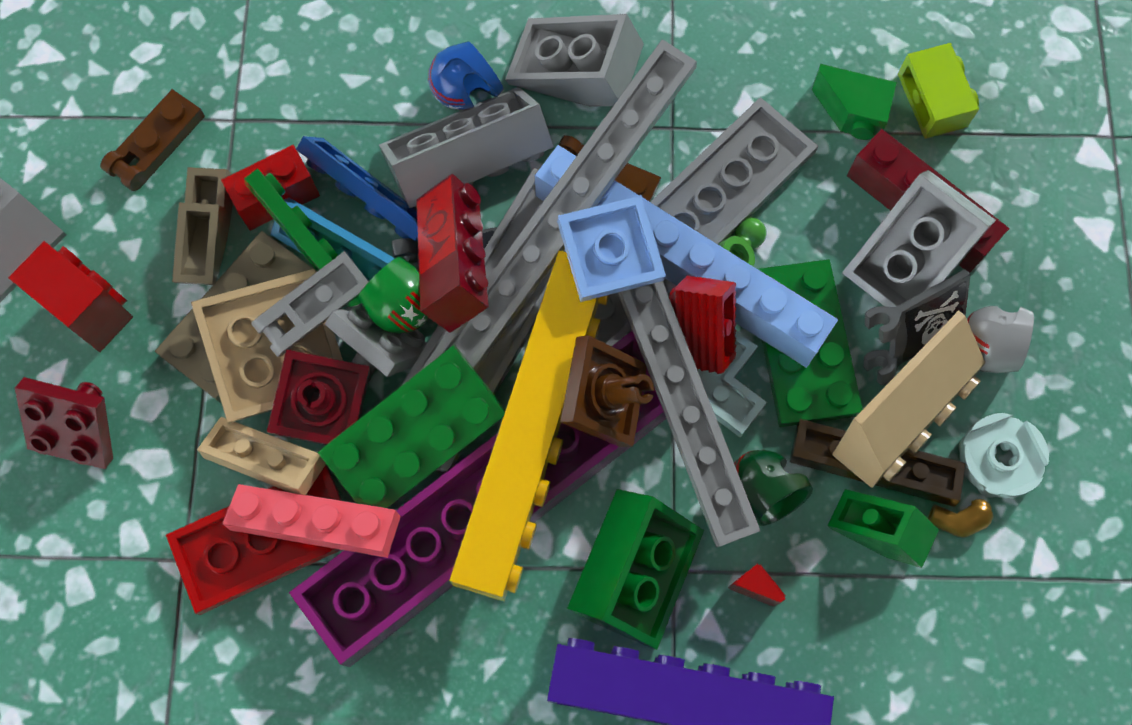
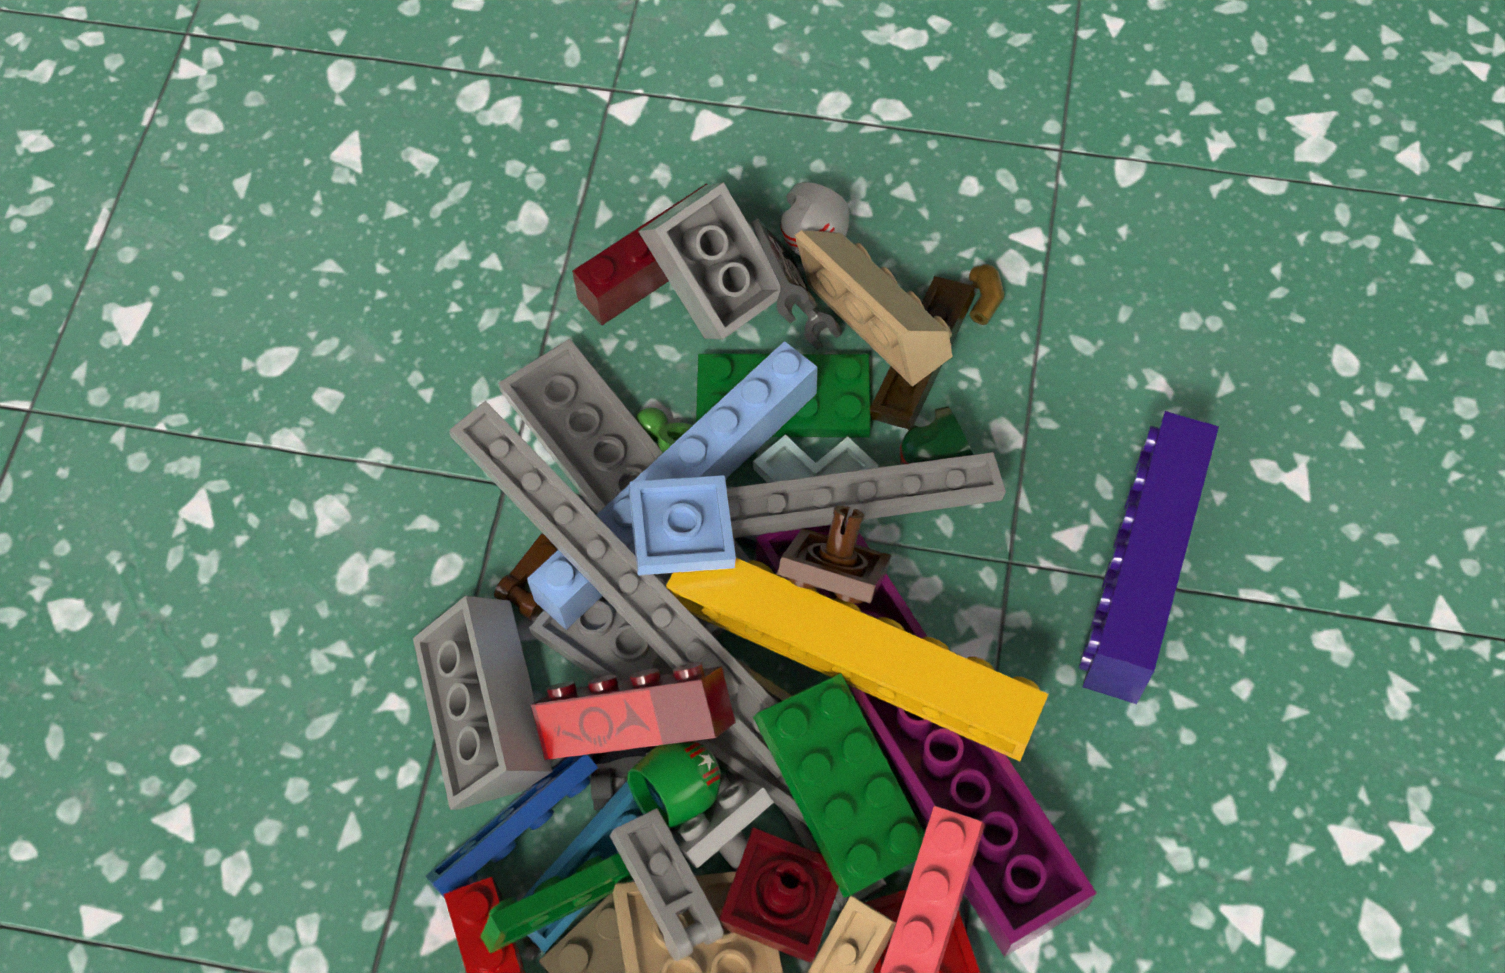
camera: 80 degrees left, 10 degrees down
blue helmet [428,41,504,110] -> none
light grey slope [505,14,644,107] -> none
green slope [567,489,704,650] -> none
red brick [669,275,737,374] -> none
red slope [728,563,786,607] -> none
green slope [812,64,897,140] -> none
green slope [827,489,939,568] -> none
lime brick [898,43,979,139] -> none
light aqua plate [958,413,1049,499] -> none

